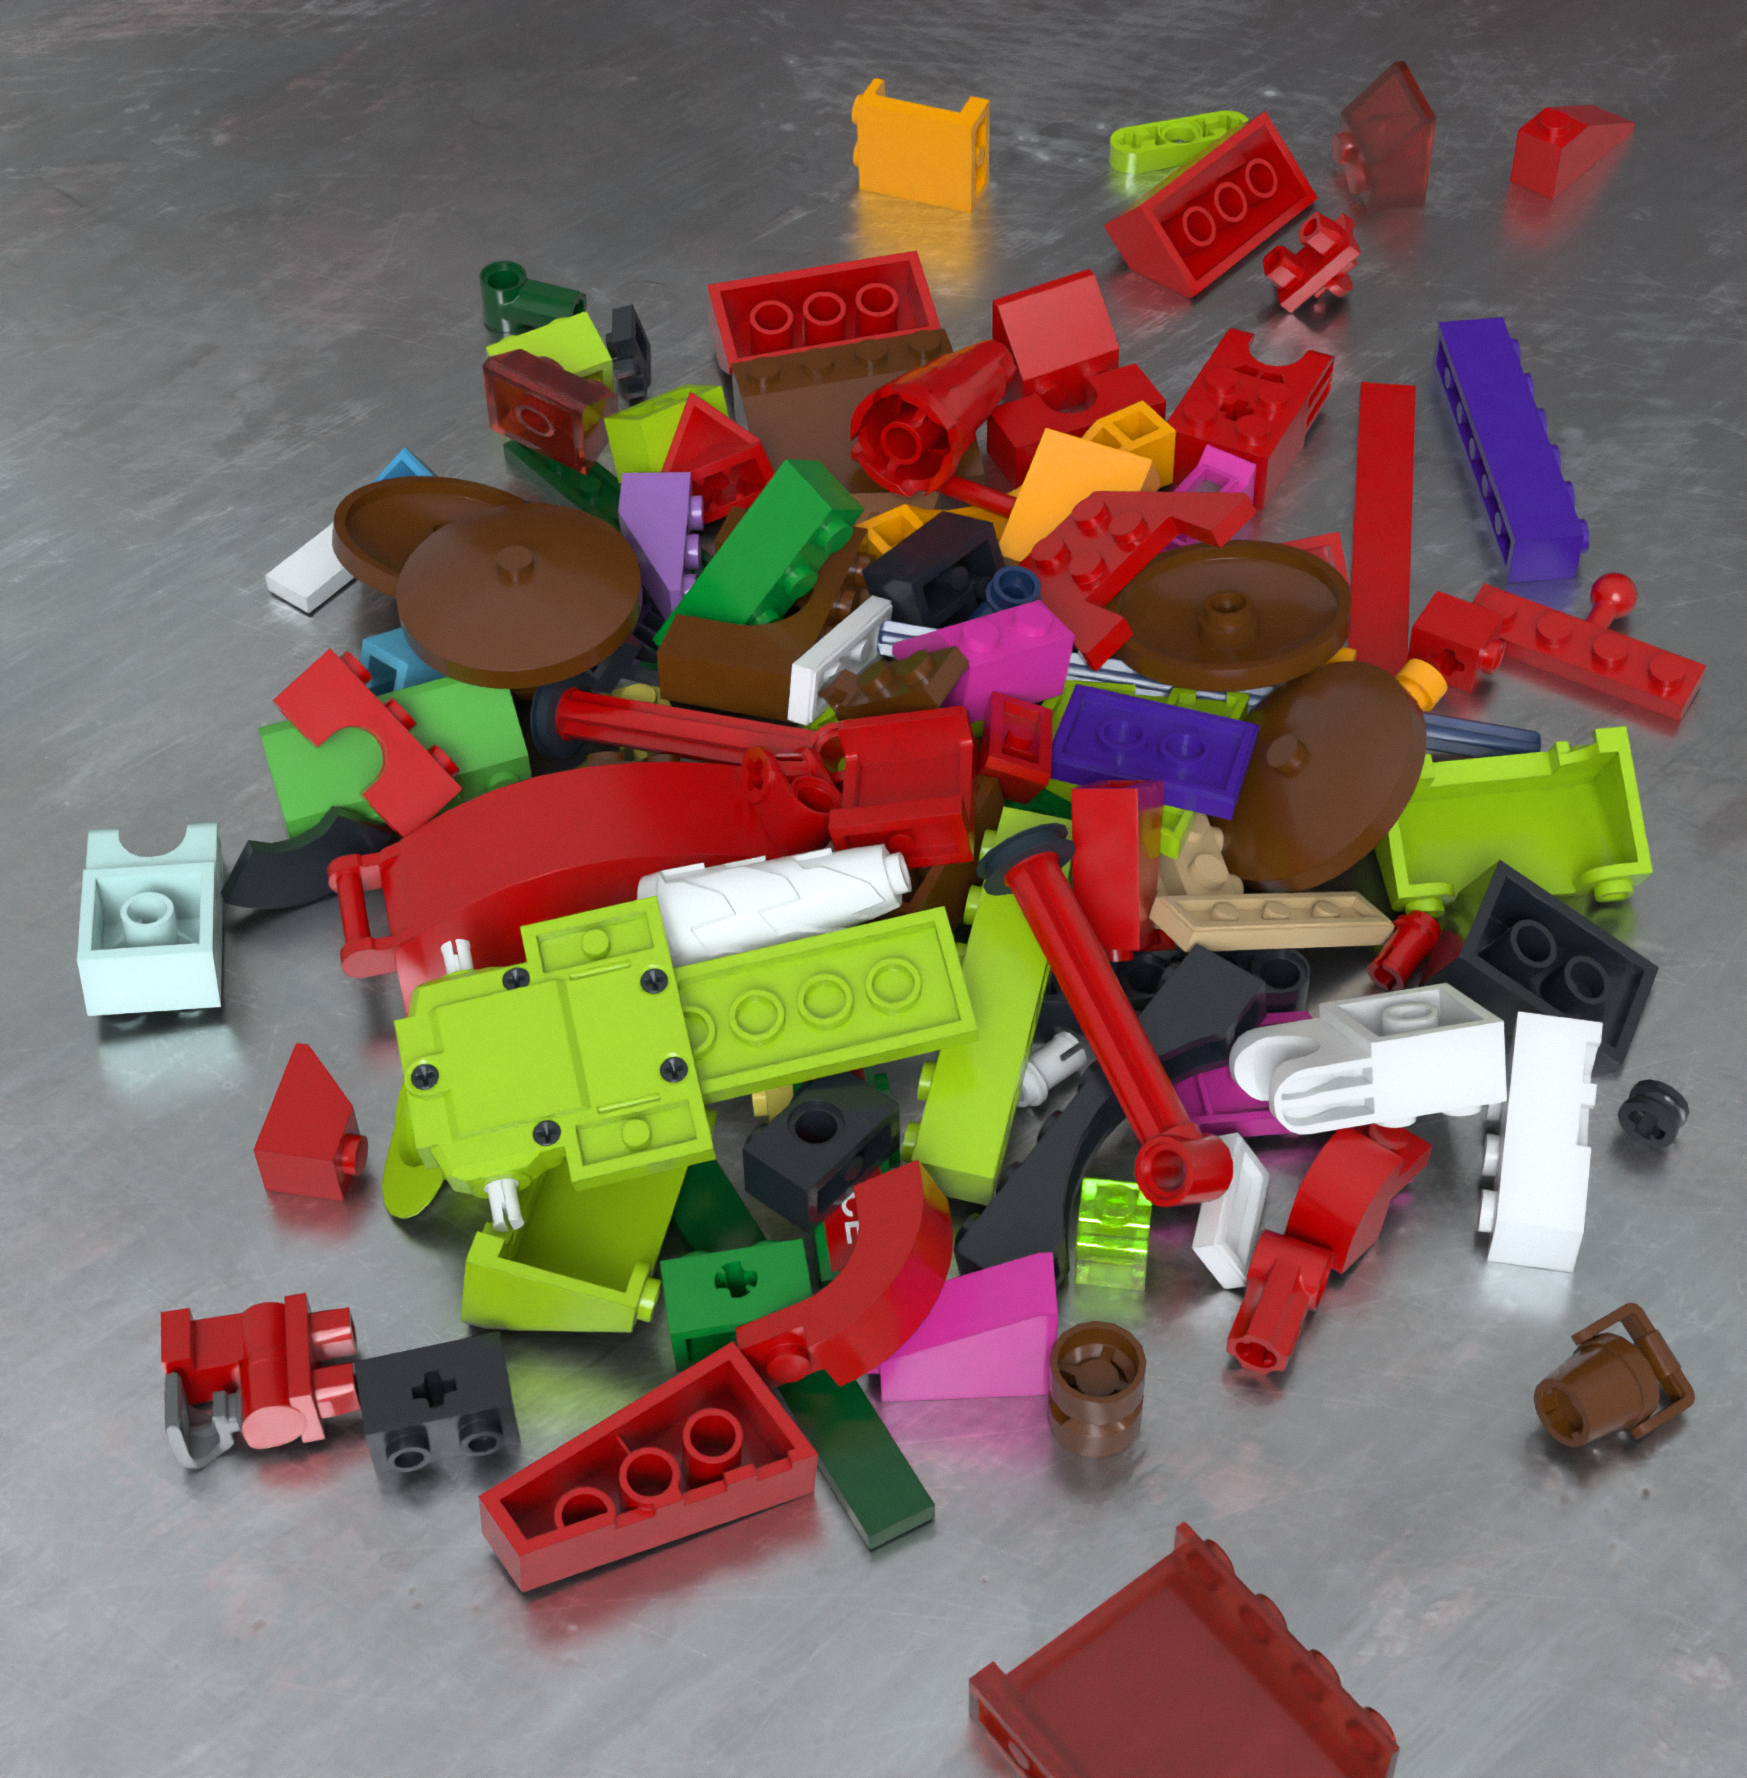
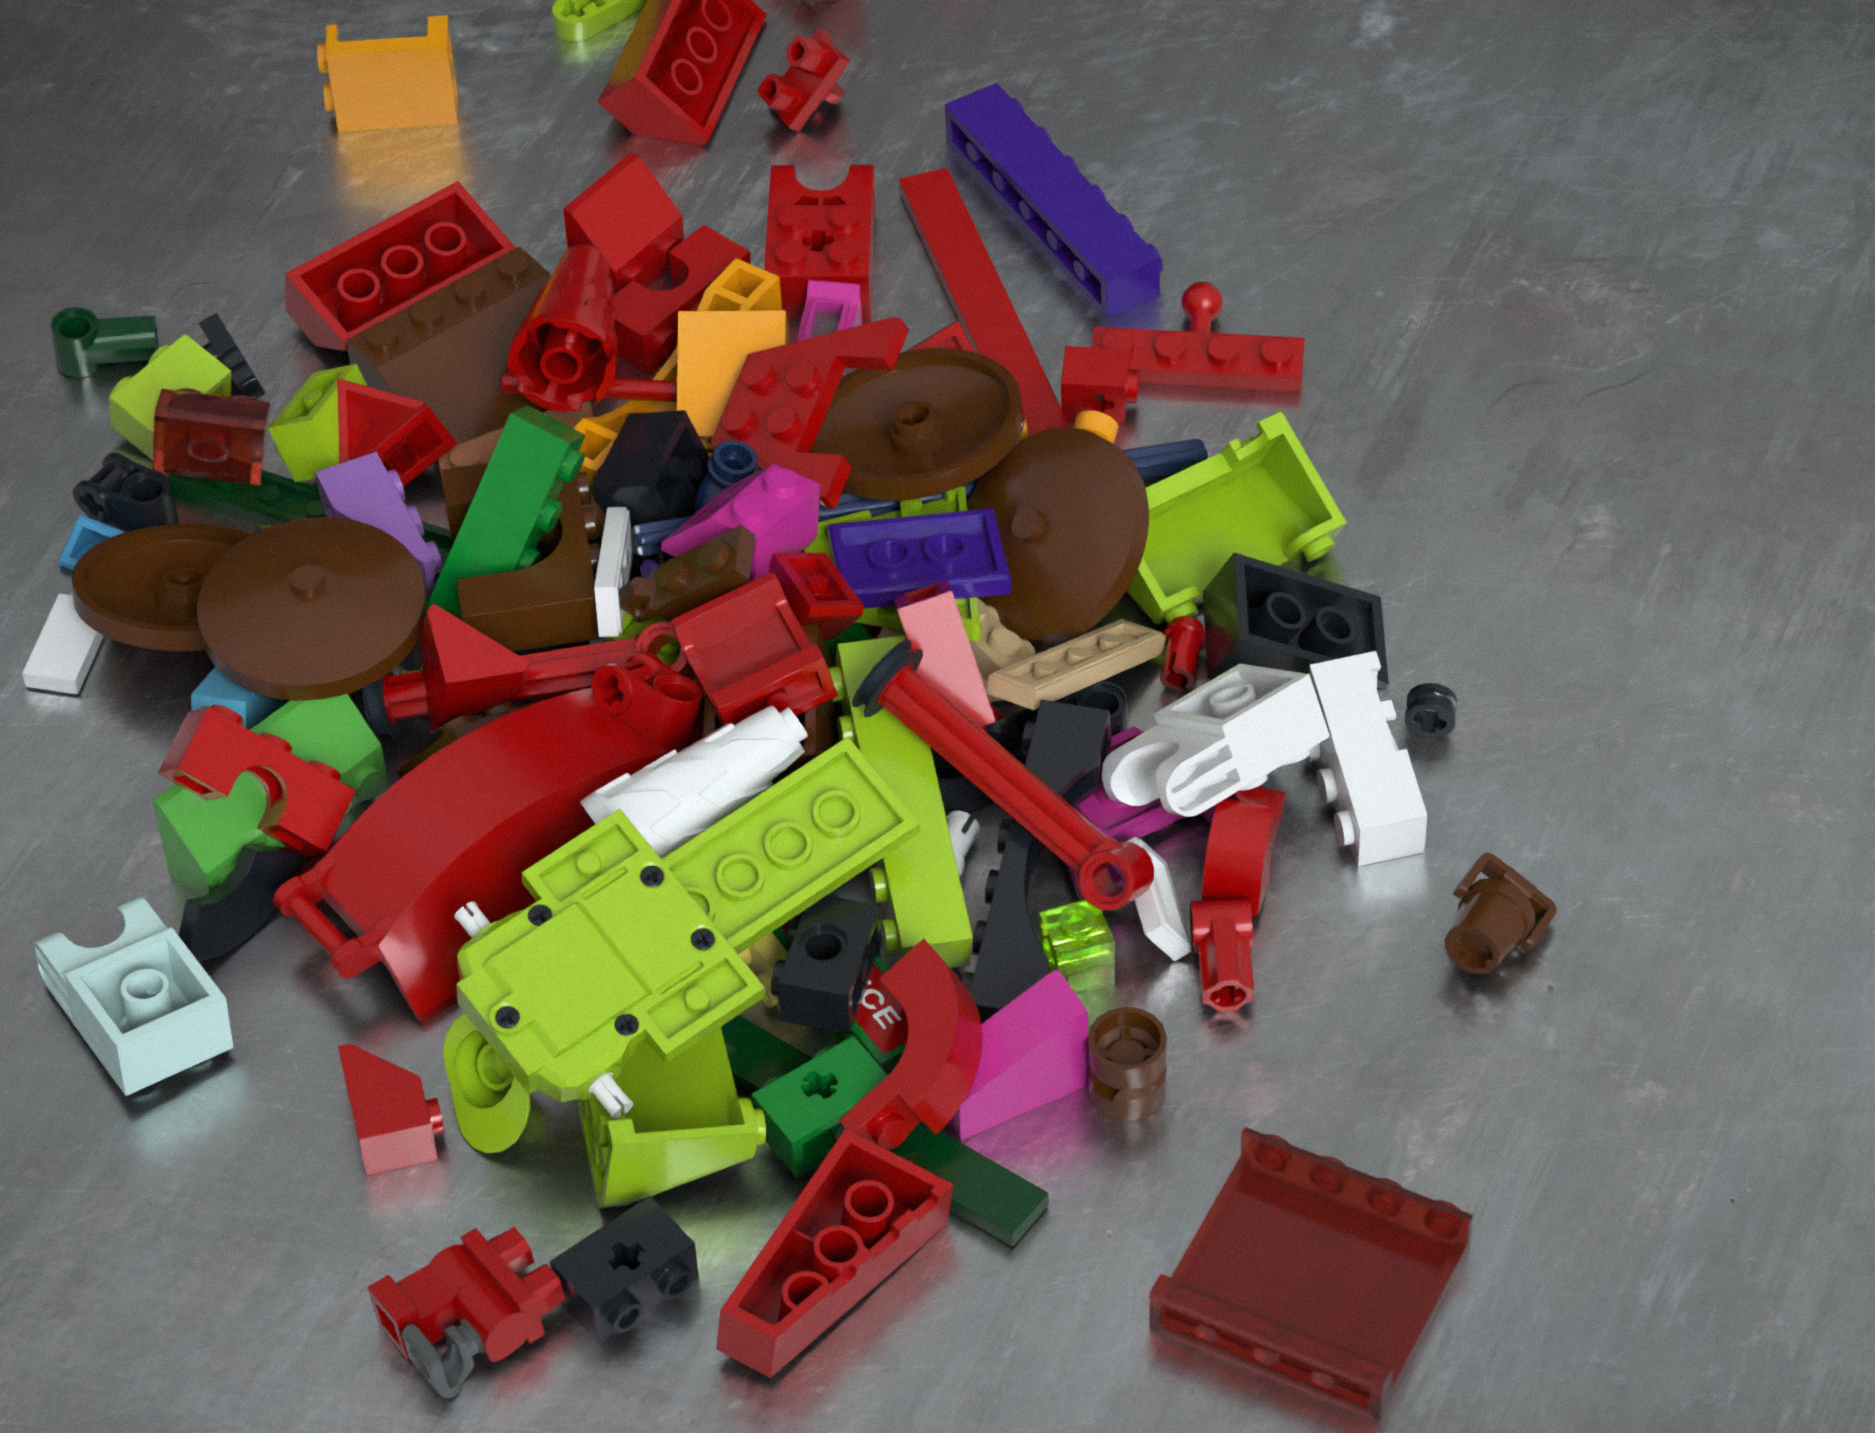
camera: 25 degrees left, 0 degrees up
none -> black piece [73,452,179,532]
none -> red slope [420,603,530,733]

